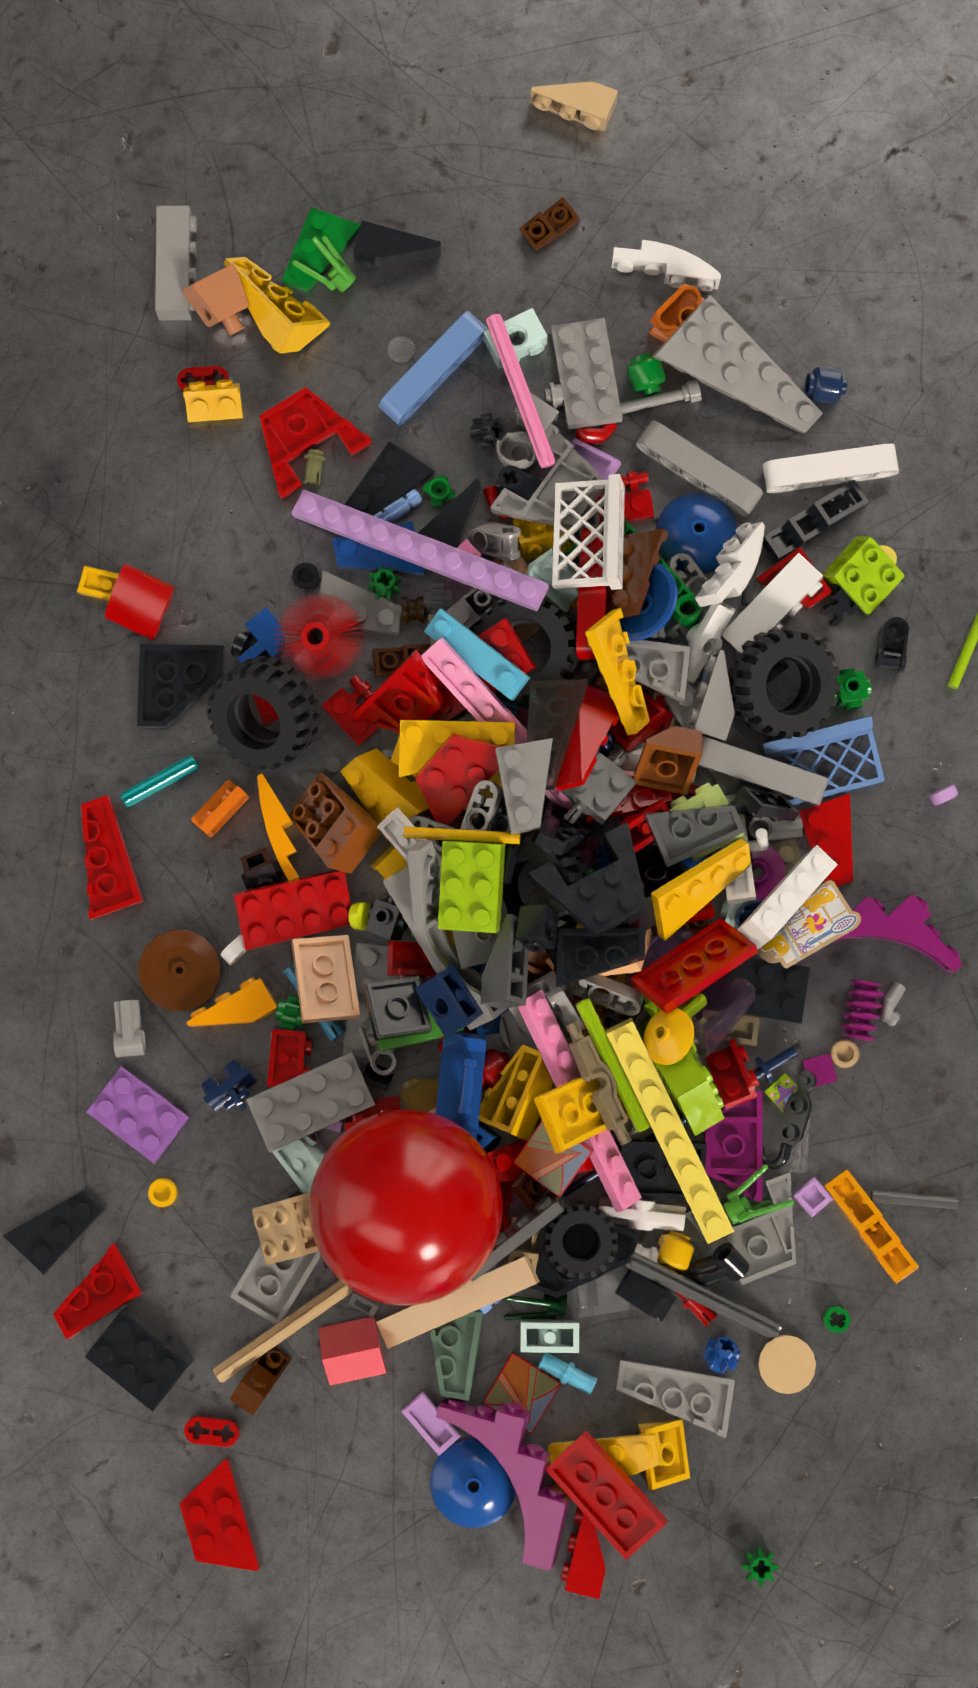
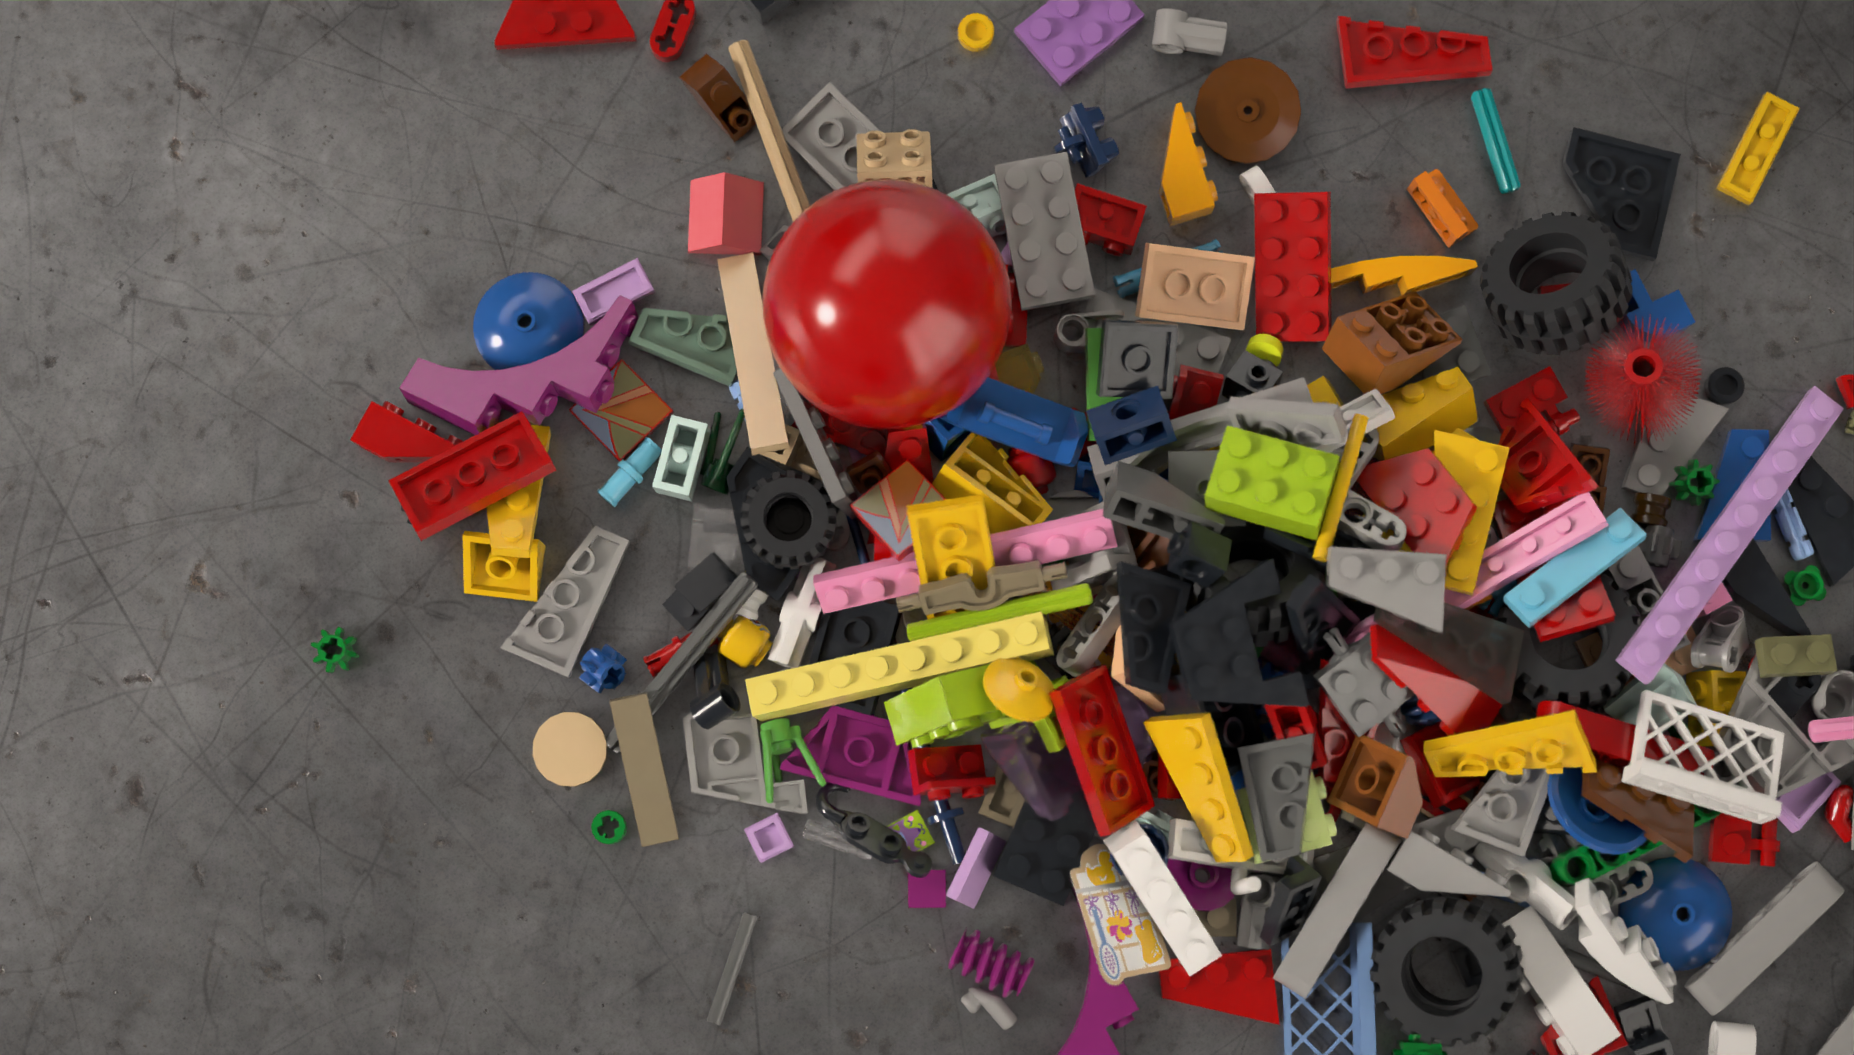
camera: 105 degrees right, 0 degrees up
red slope [104,563,175,641] -> none
black tile [231,630,252,658] -> none
black brick [240,847,284,890] -> none
green gear [275,995,305,1031] -> none
black slope [363,1062,394,1091] -> none
light orange slope [824,1169,919,1285] -> none
tan tile [829,1039,859,1068] -> none
none -> dark tan tile [610,692,679,847]
none -> lavender tile [946,827,1006,909]
none -> olive plate [1754,634,1837,678]

